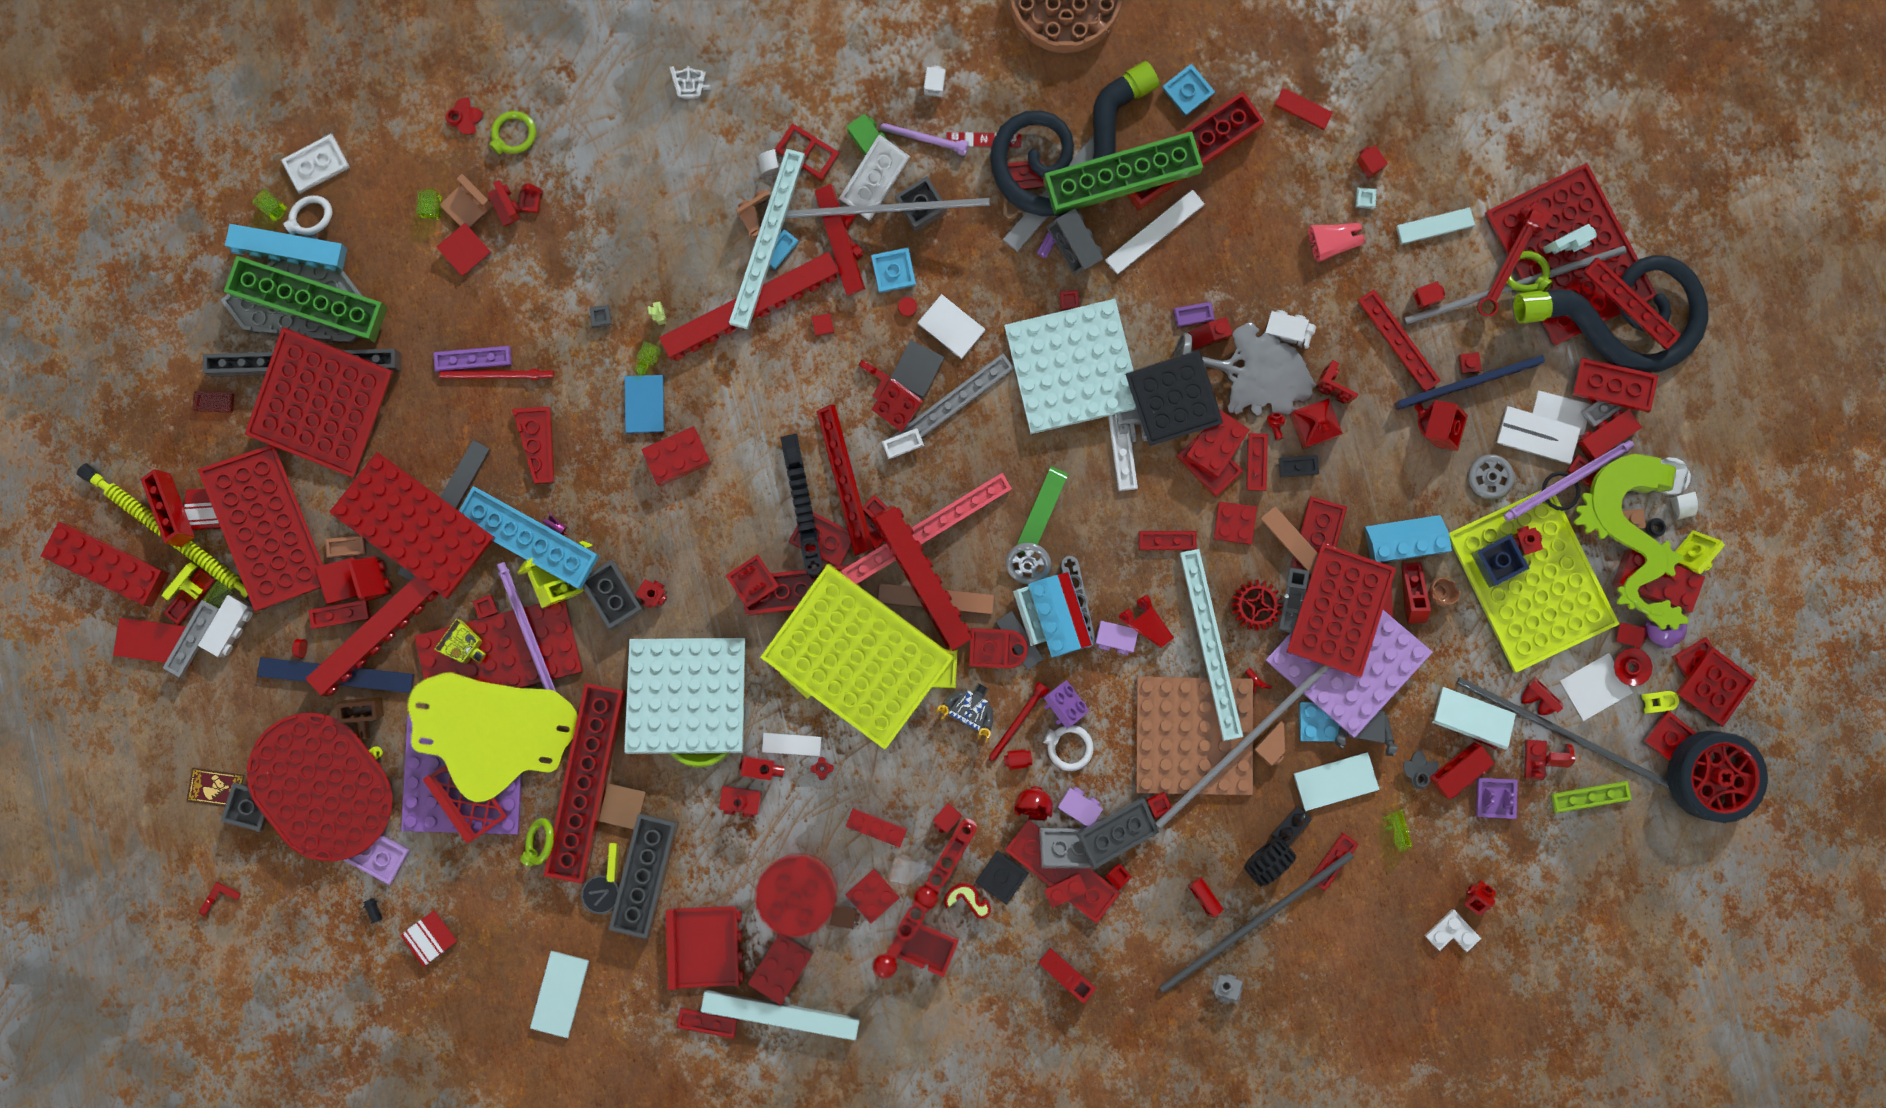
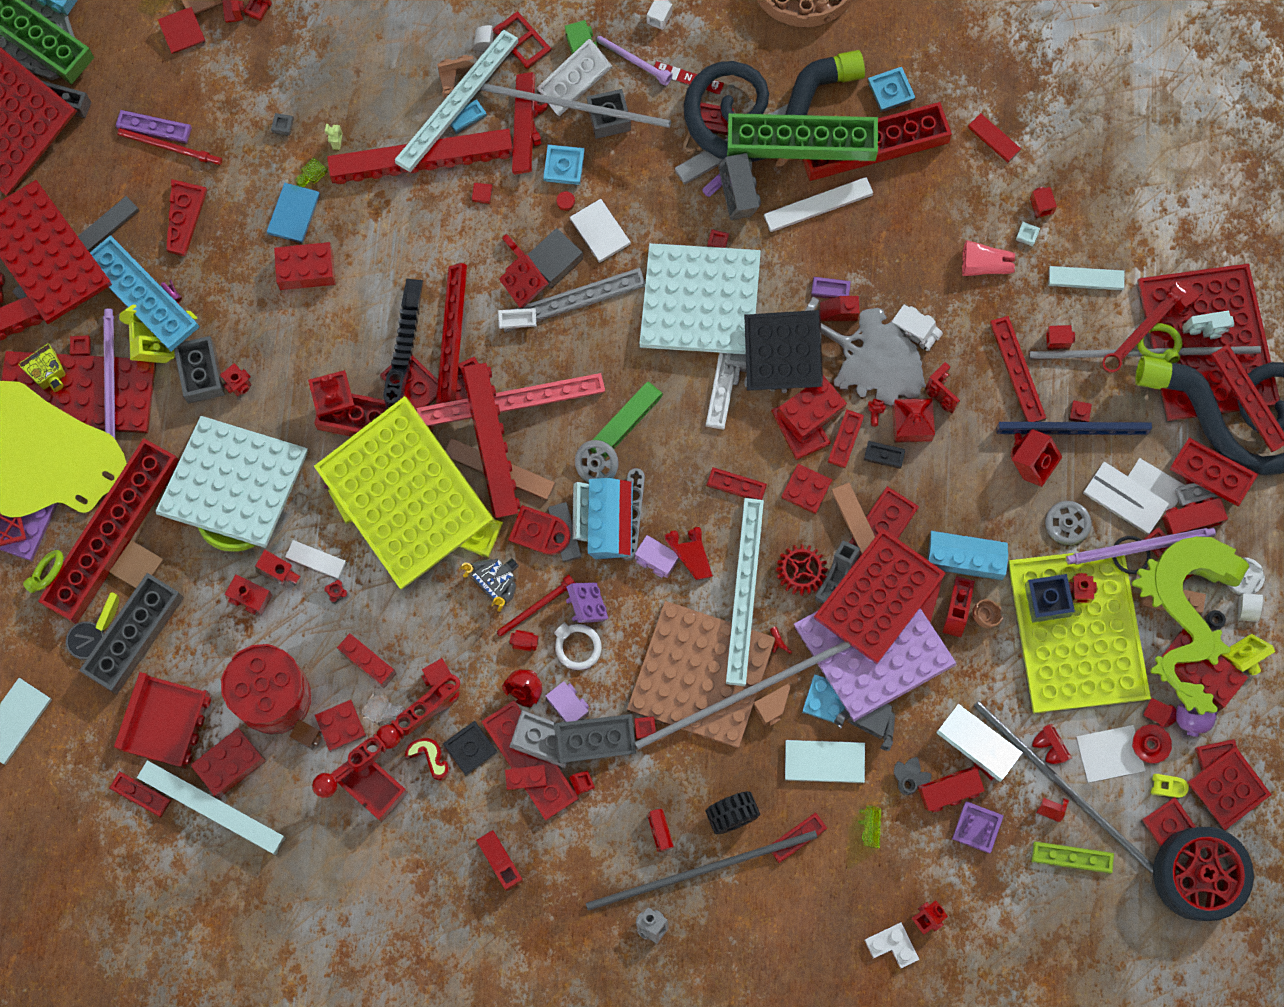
camera: 20 degrees right, 10 degrees down
black tile [1271,806,1312,845] -> none
red plate [1524,740,1547,780] -> none

